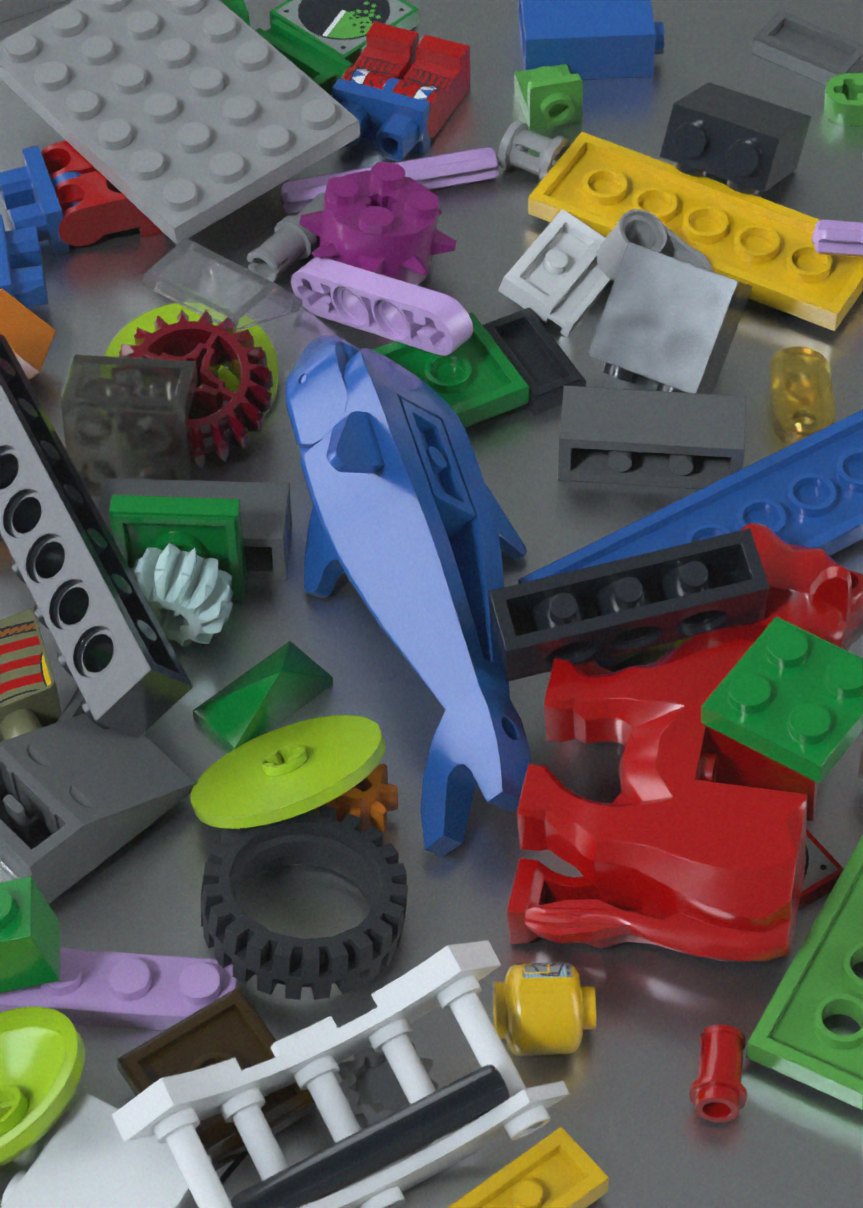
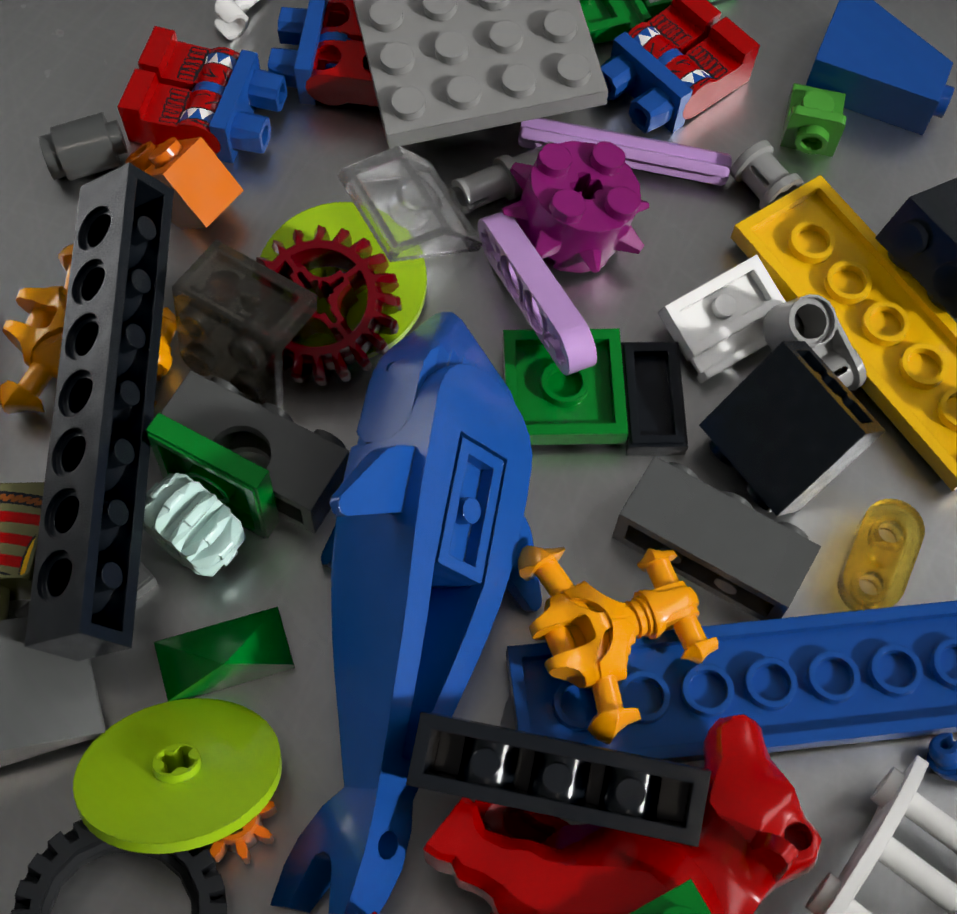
camera: 20 degrees right, 15 degrees up
none -> light orange piece [518,545,718,744]

